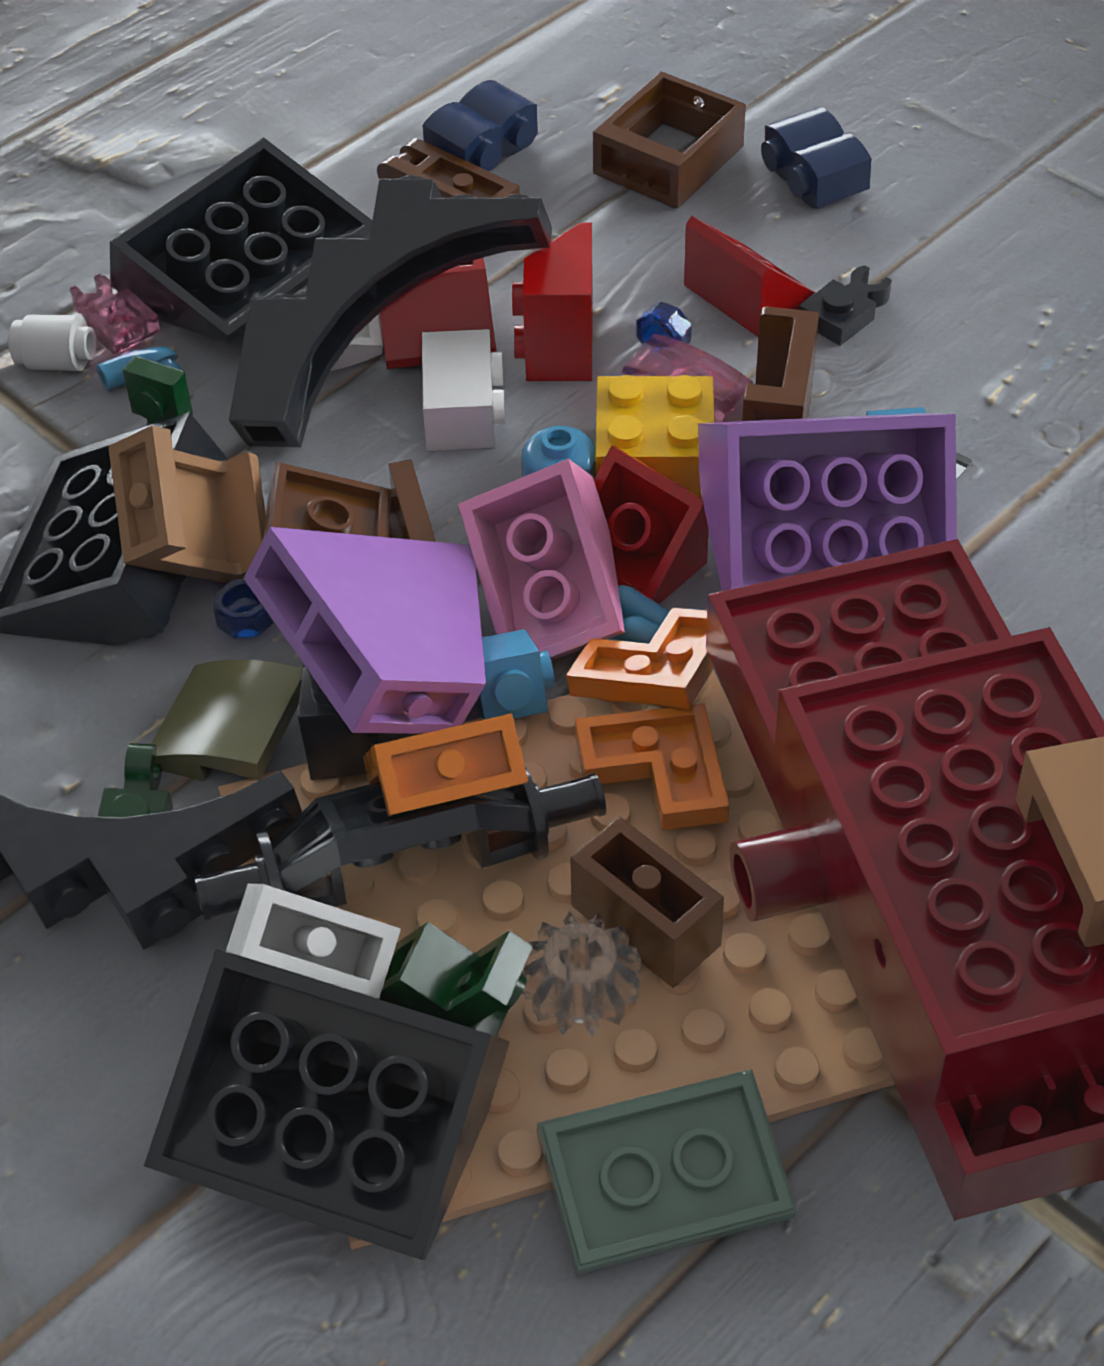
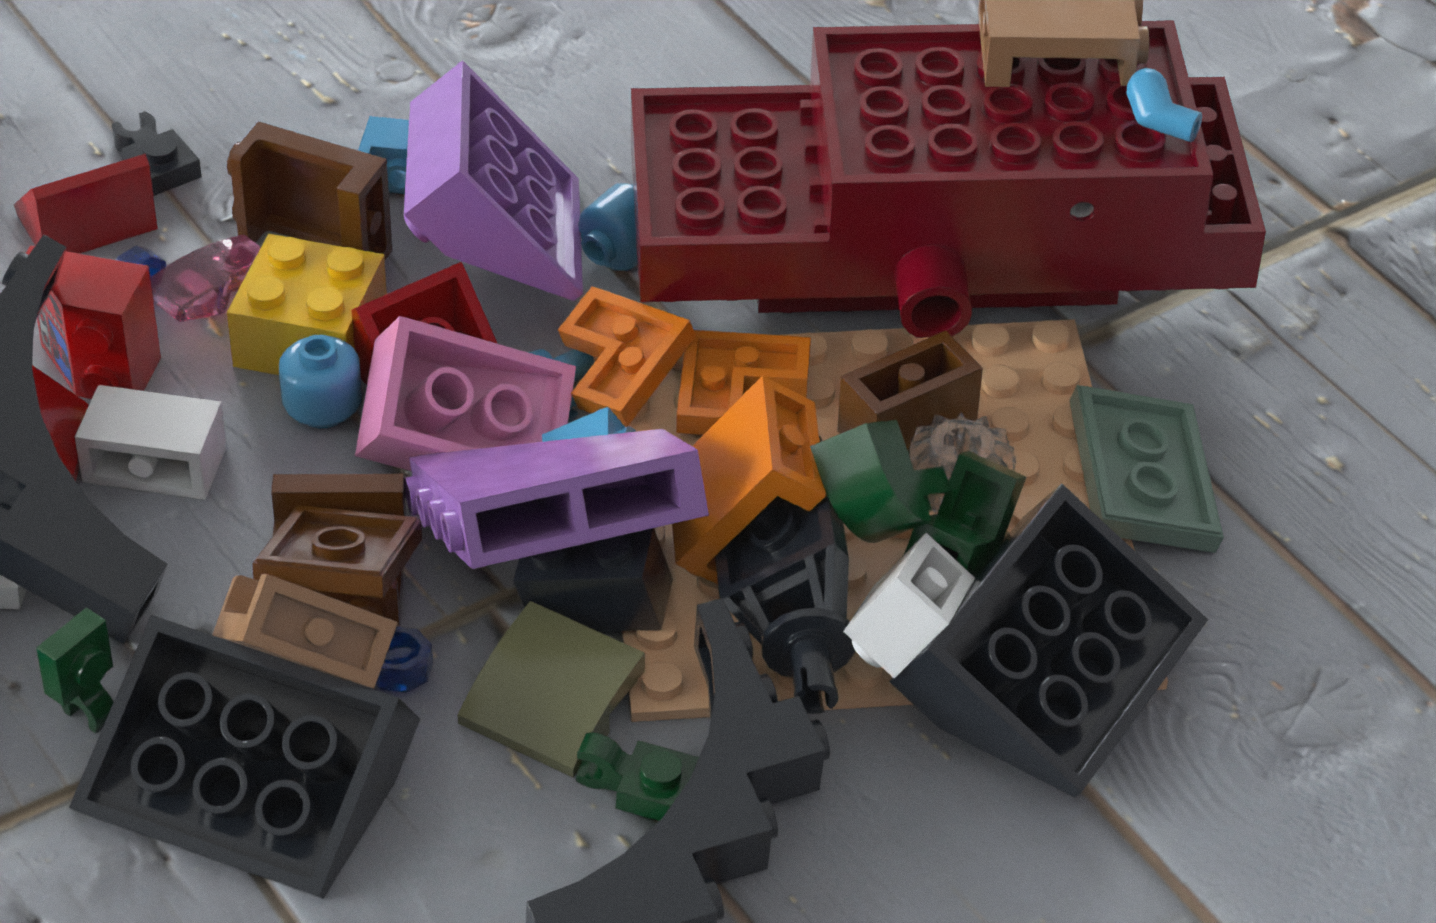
camera: 80 degrees left, 5 degrees down
none -> dark green brick [810,420,952,543]
none -> dark azure arm [1126,68,1202,143]

